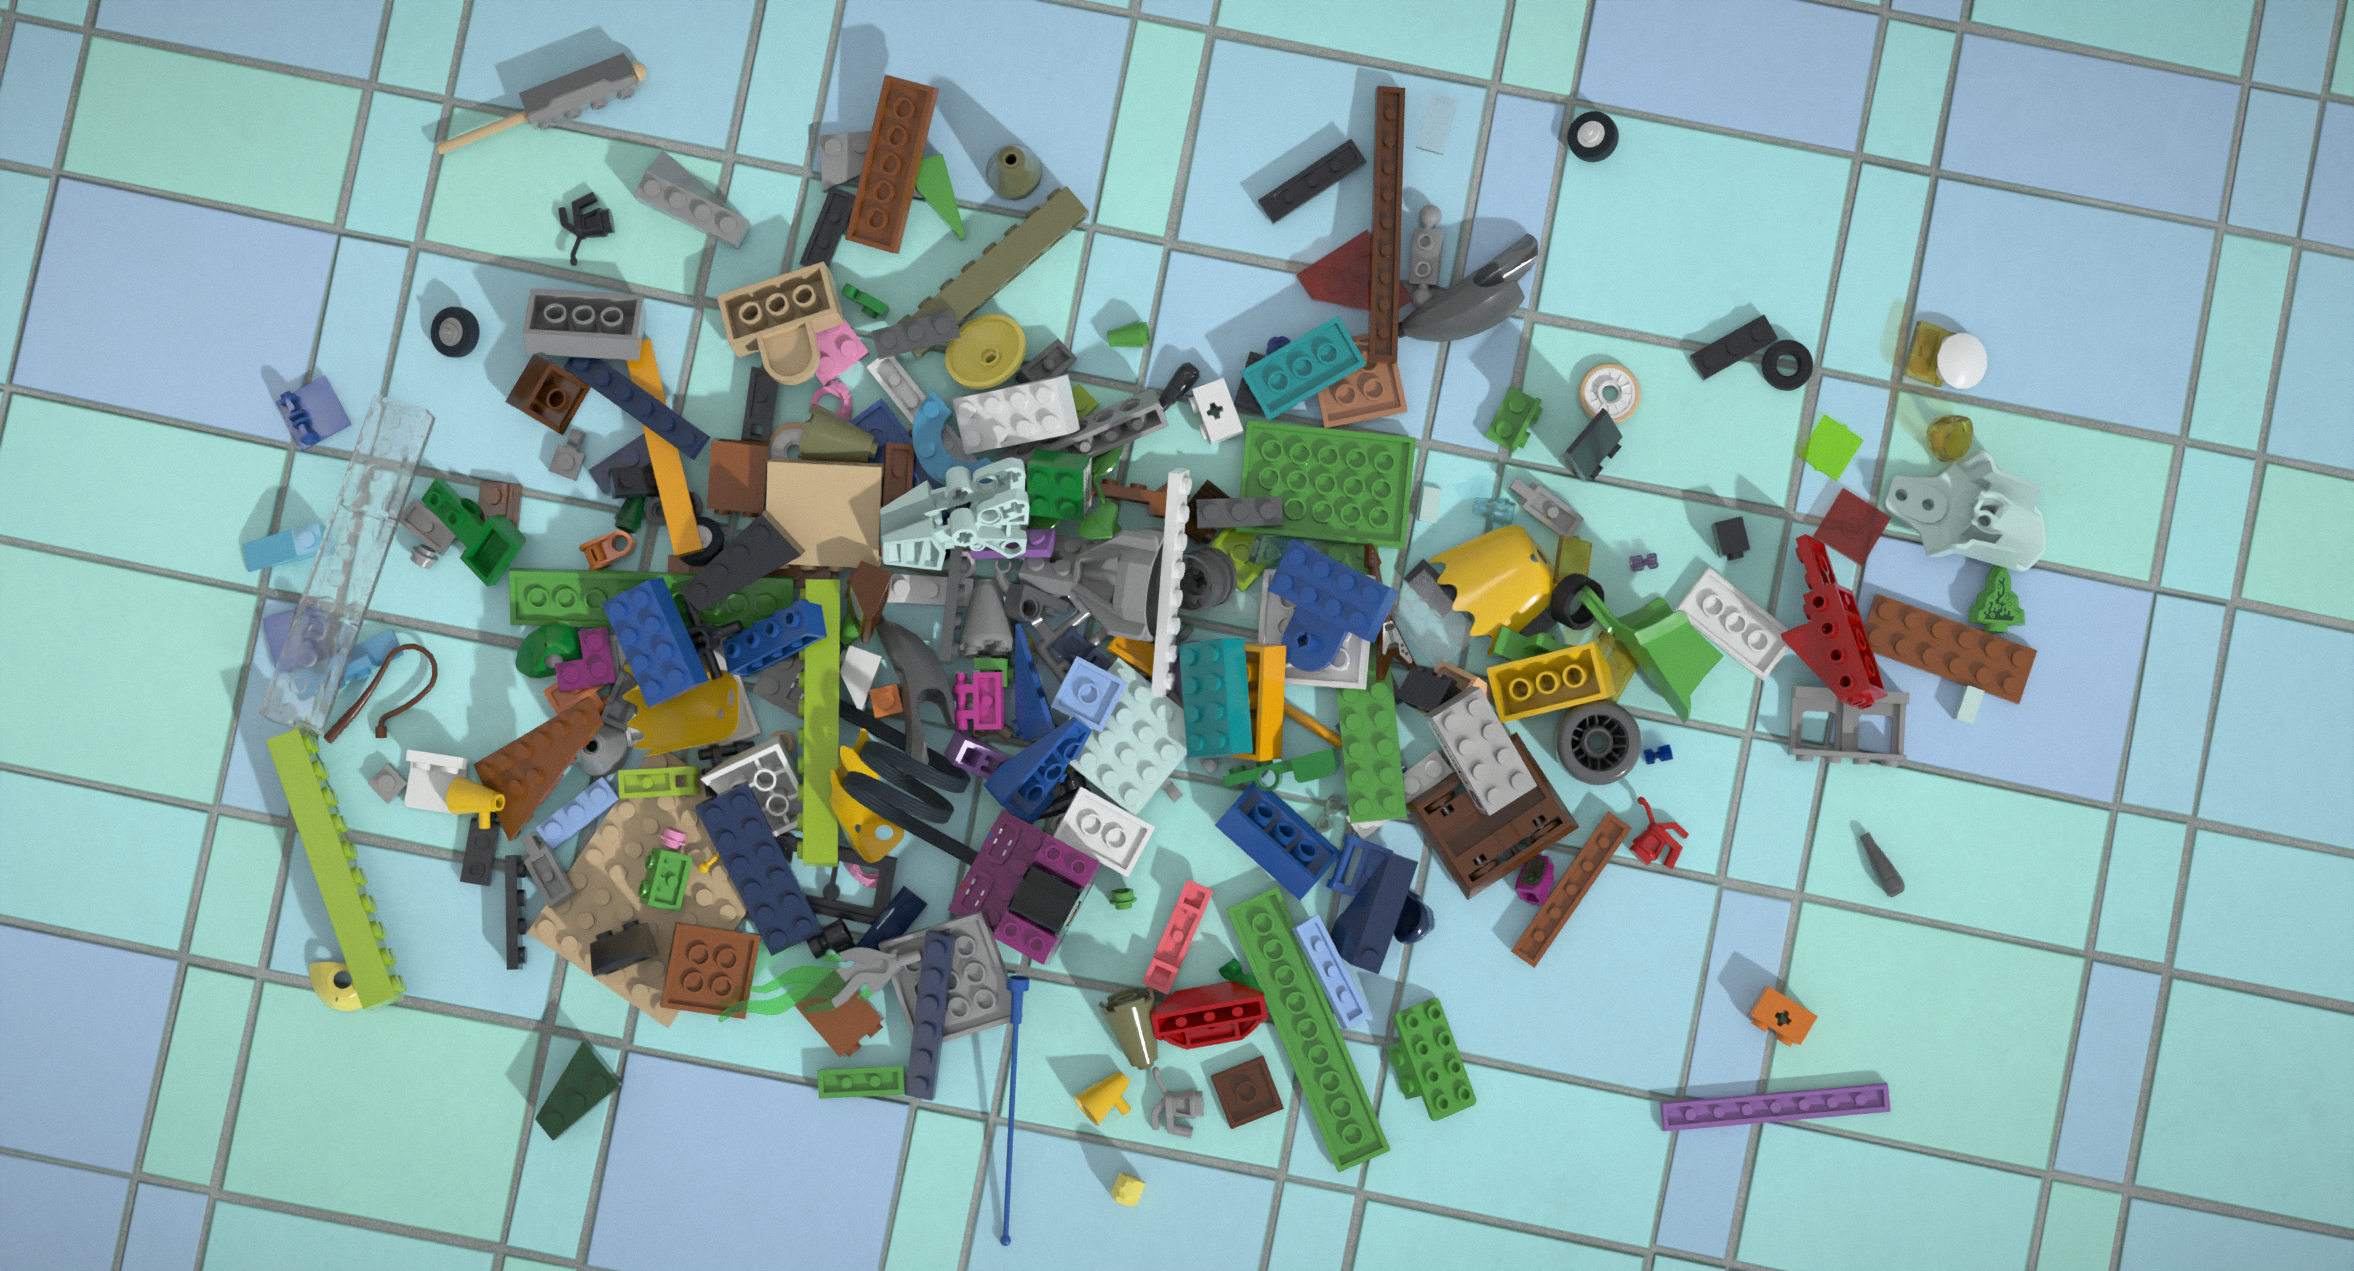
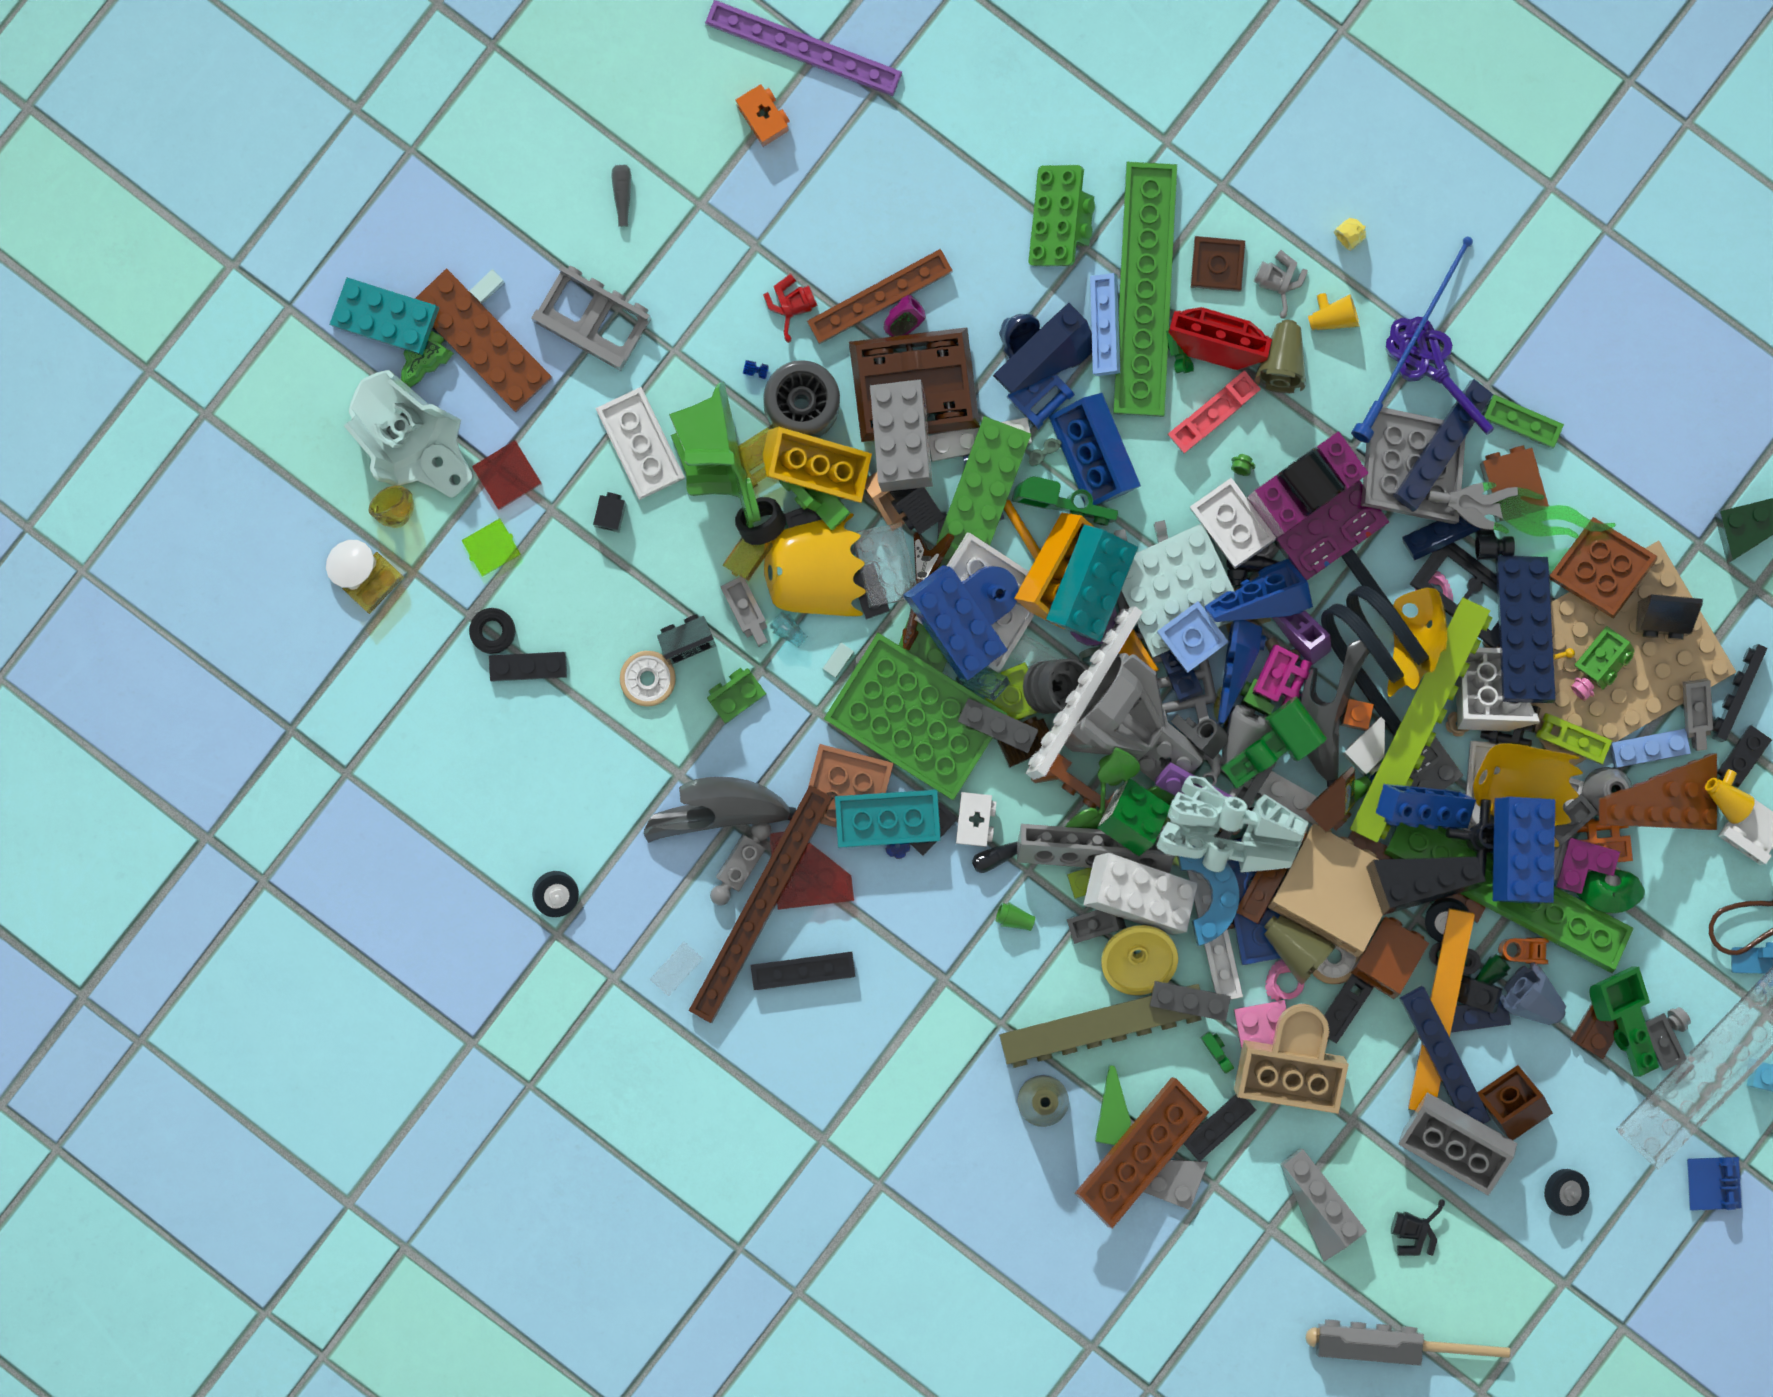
camera: 155 degrees left, 0 degrees up
flat silver plate [548,429,586,481] -> none
piece [1629,553,1659,572] -> none
red wedge [1781,534,1888,710] -> none
none -> teal plate [329,277,439,355]
none -> green plate [1221,696,1327,789]
none -> dark purple piece [1386,317,1494,435]
none -> sand blue cone [1500,962,1566,1025]

